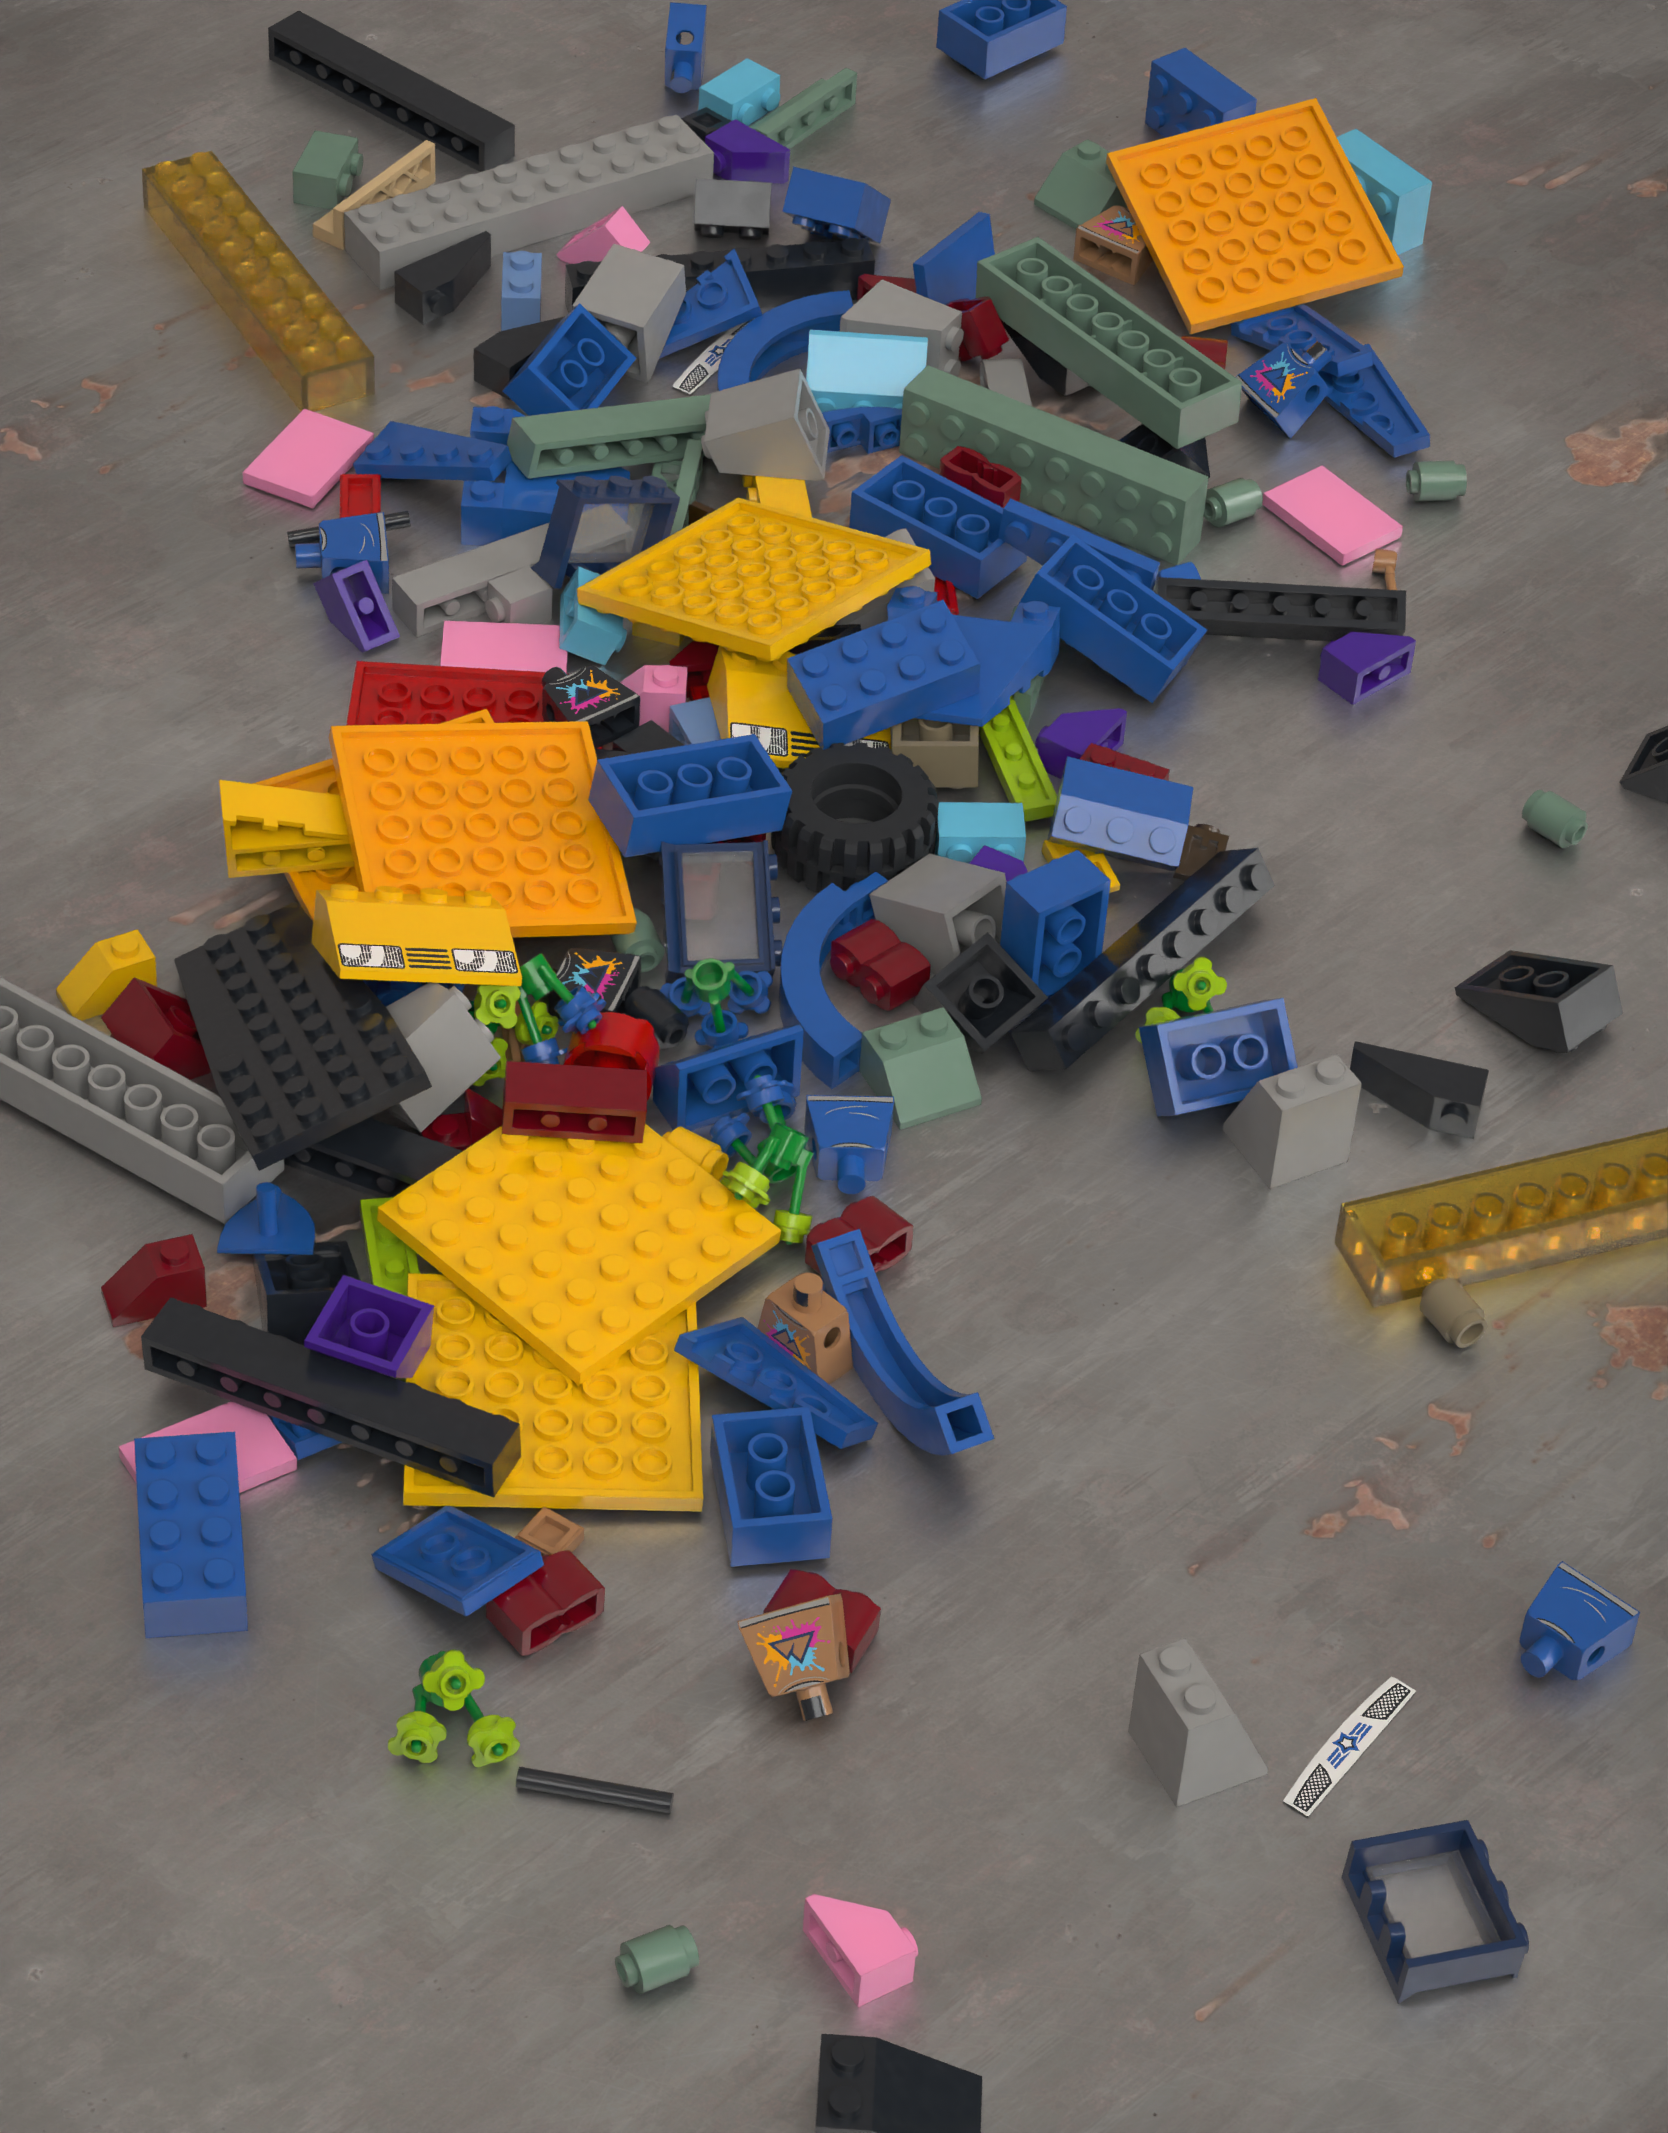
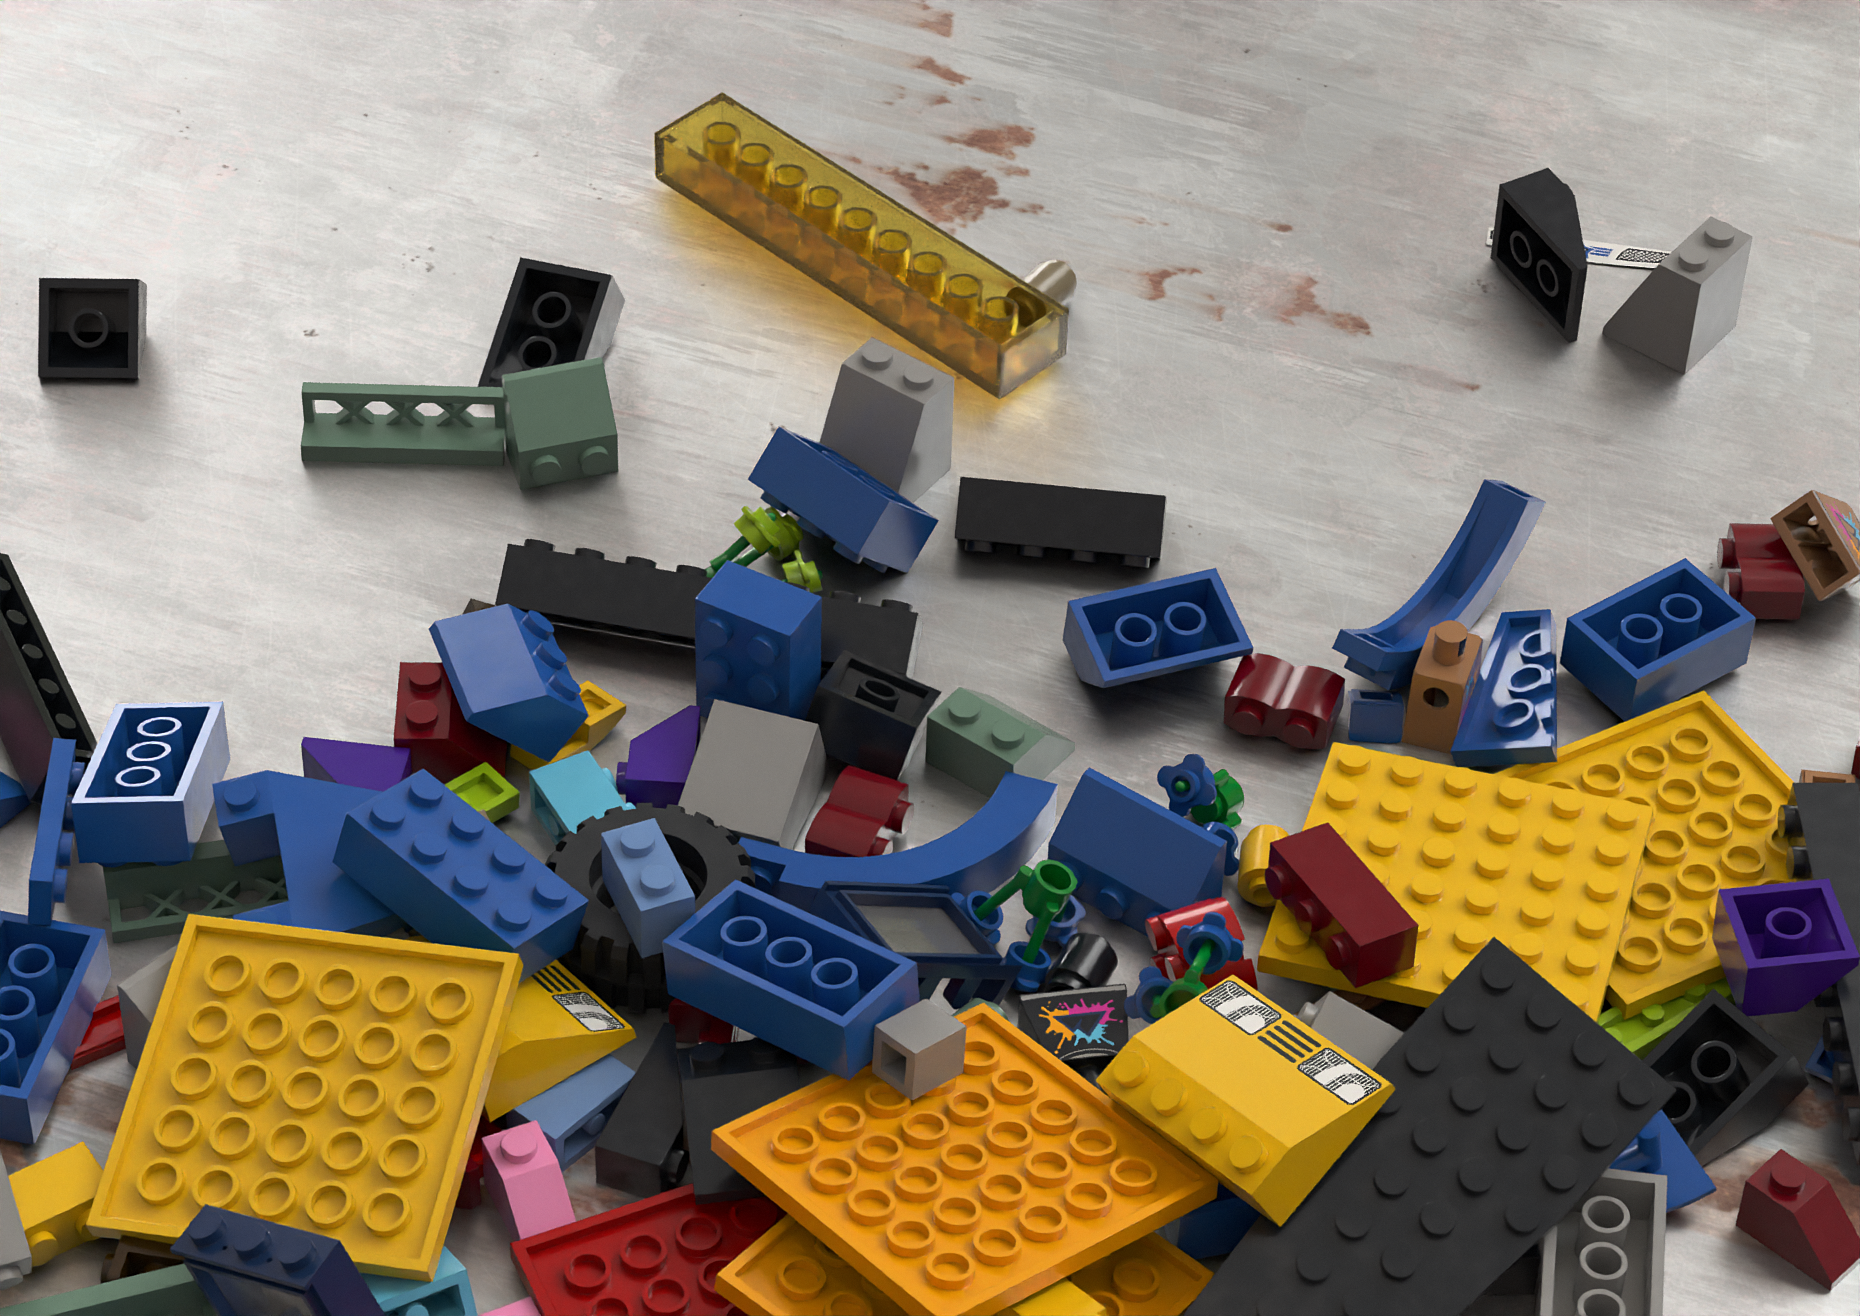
camera: 115 degrees left, 0 degrees up
black torso [541,666,640,749] -> none
plant [721,1122,814,1245] -> none
blue torso [804,1095,894,1194] -> none
dark purple slope [1318,632,1416,705] -> none
dark blue window [1342,1820,1529,2004] -> none
black slope [1350,1041,1489,1139] -> none
blue torso [1519,1561,1640,1680] -> none
sand green brick [1522,790,1588,848] -> none
none -> sand green fence [300,382,506,466]
none -> sand green slope [502,357,619,490]
none -> medium blue brick [601,818,695,958]
none -> light grey brick [872,999,967,1100]
none -> black slope [954,476,1167,568]
none -> blue slope [1062,568,1254,688]
none -> black slope [1490,168,1588,343]

